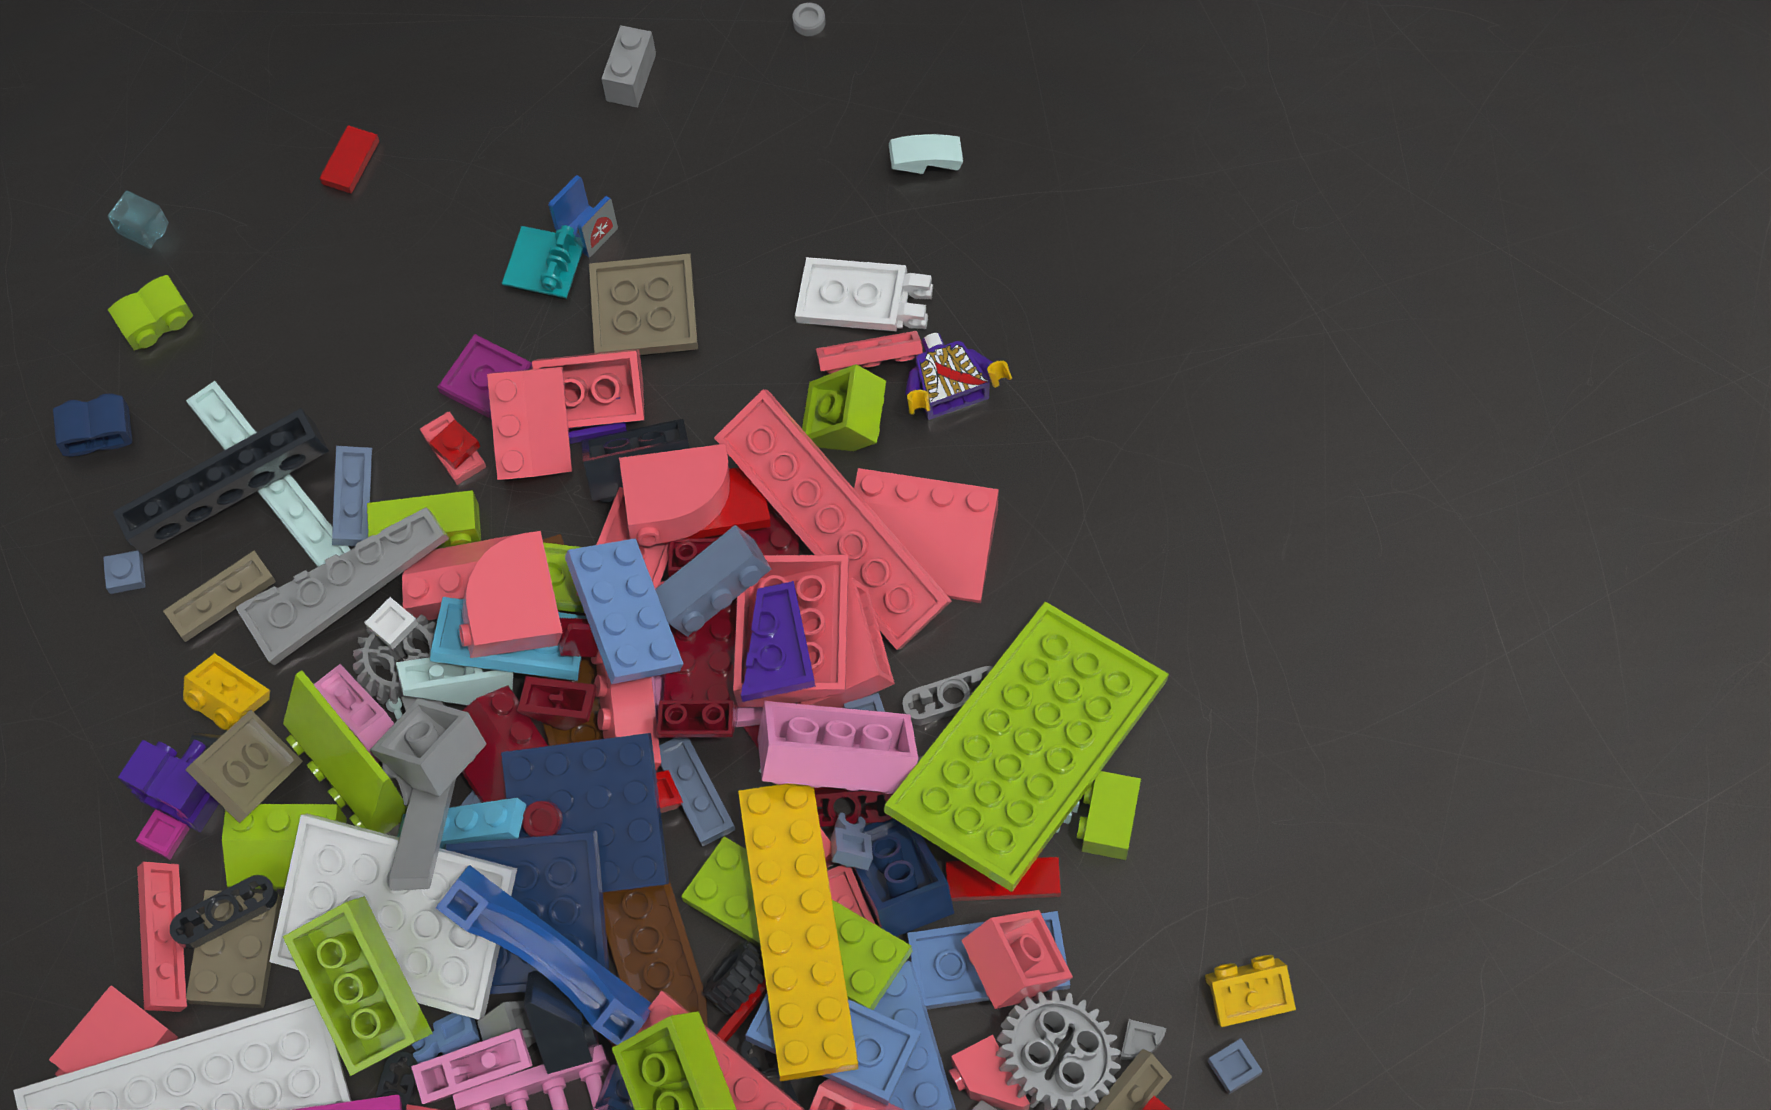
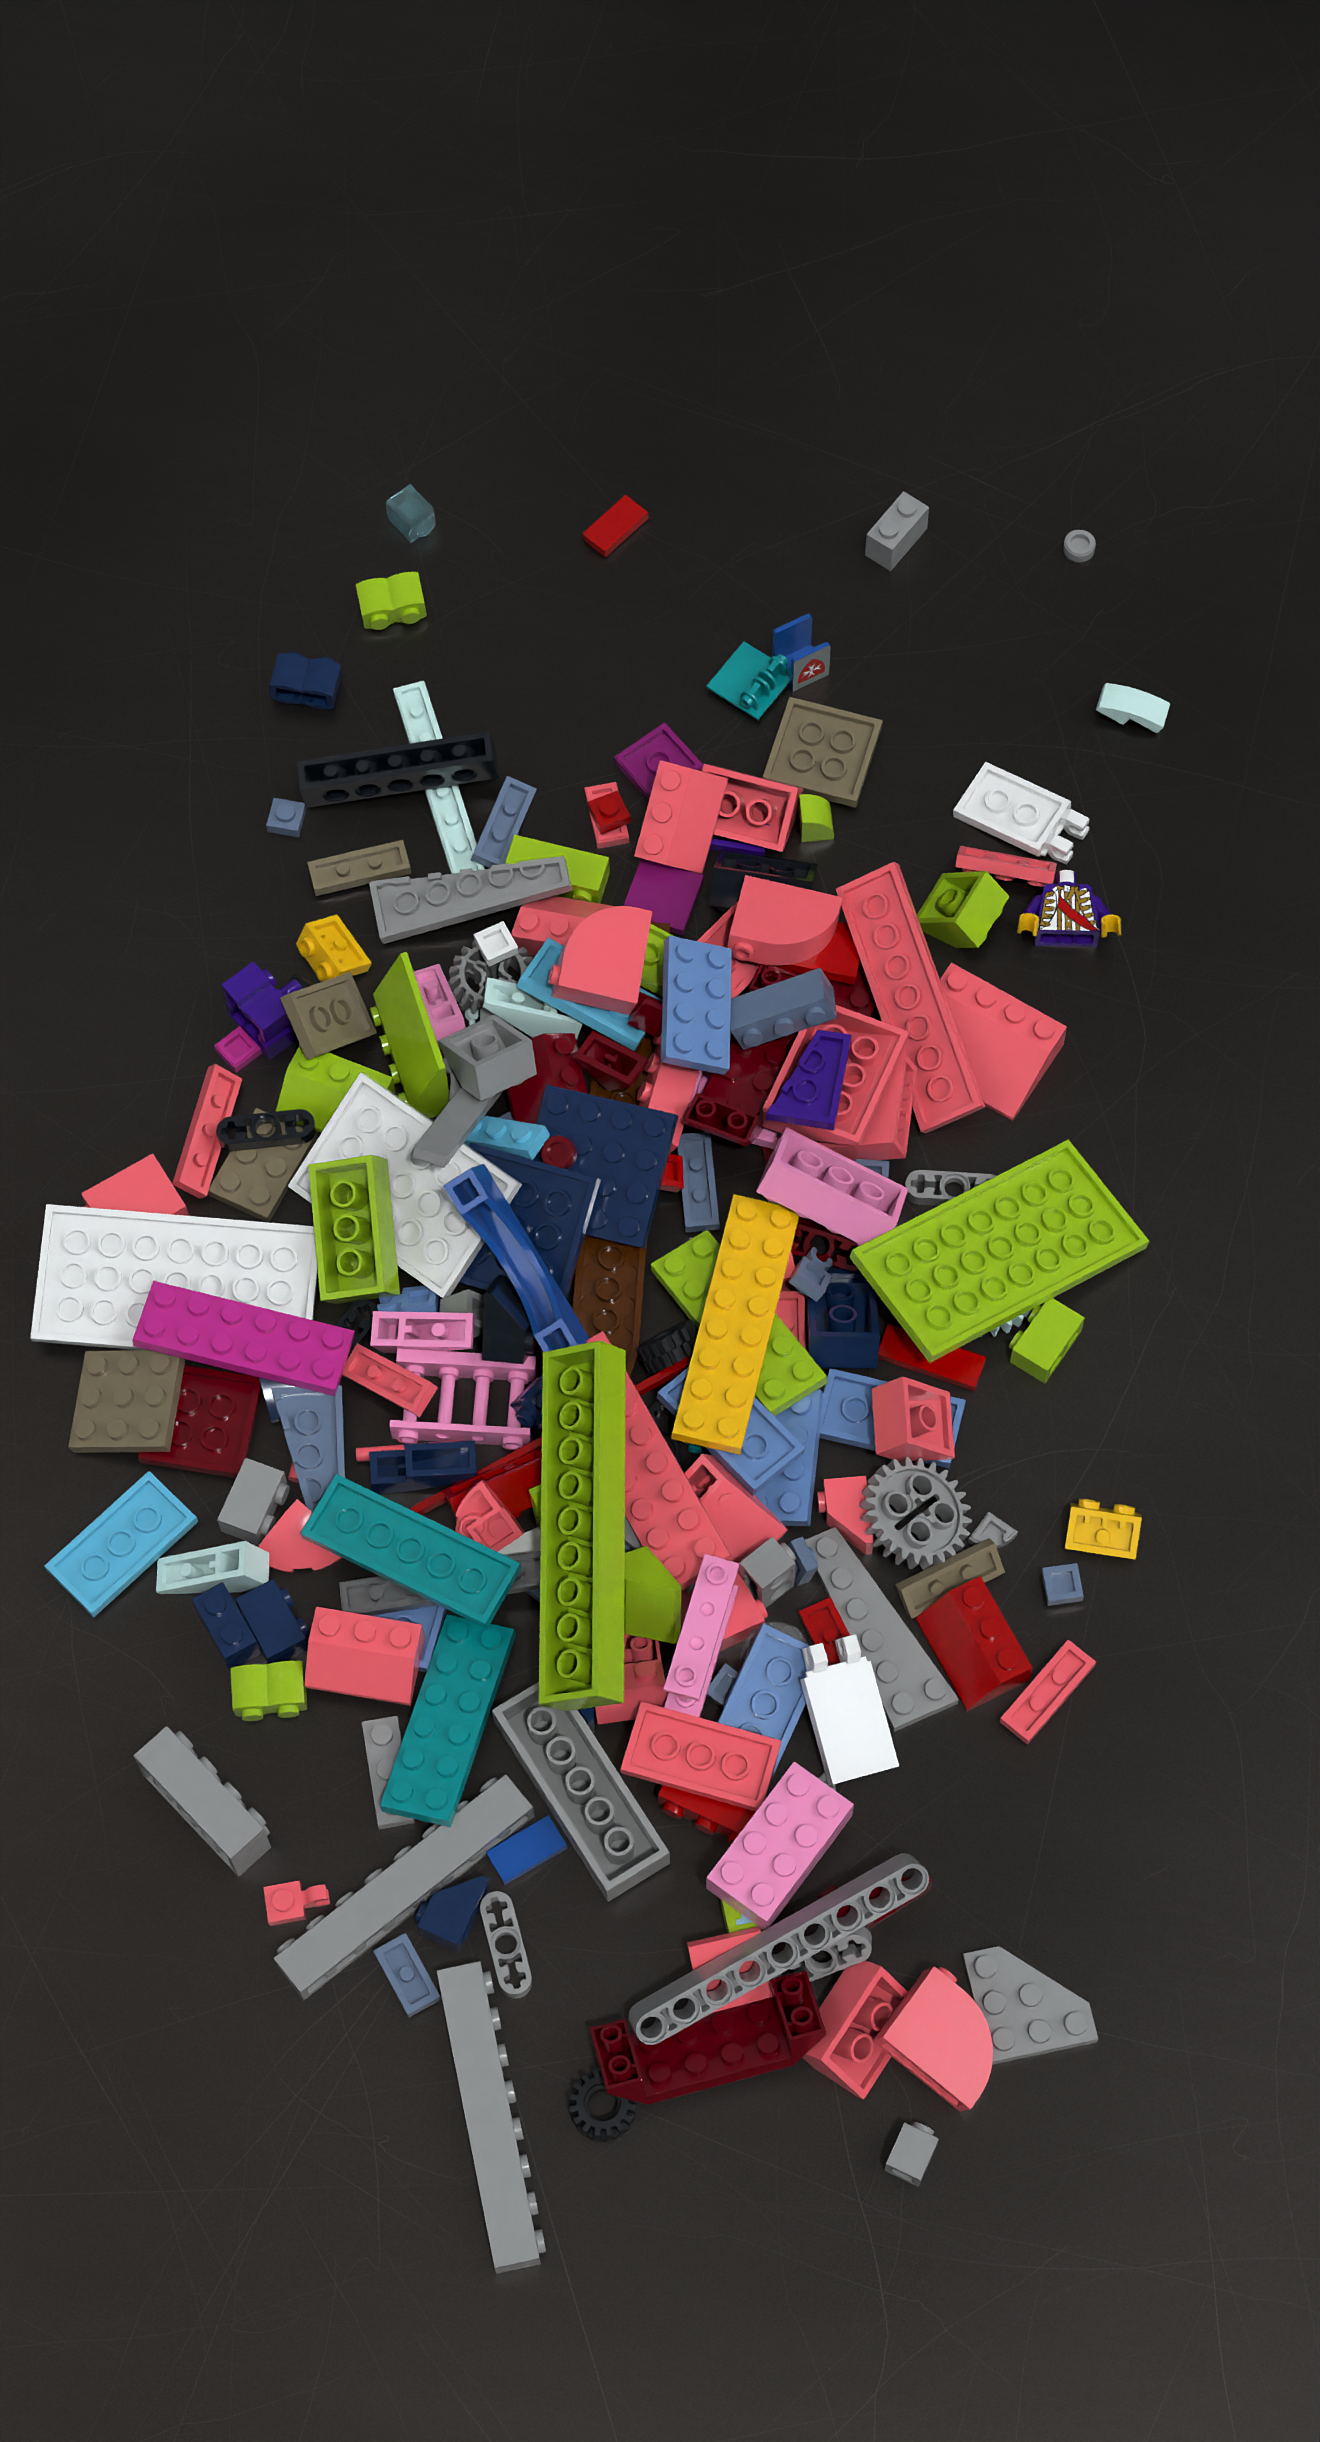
camera: 20 degrees right, 0 degrees up
none -> magenta tile [623,858,704,936]
none -> lime brick [798,794,834,842]

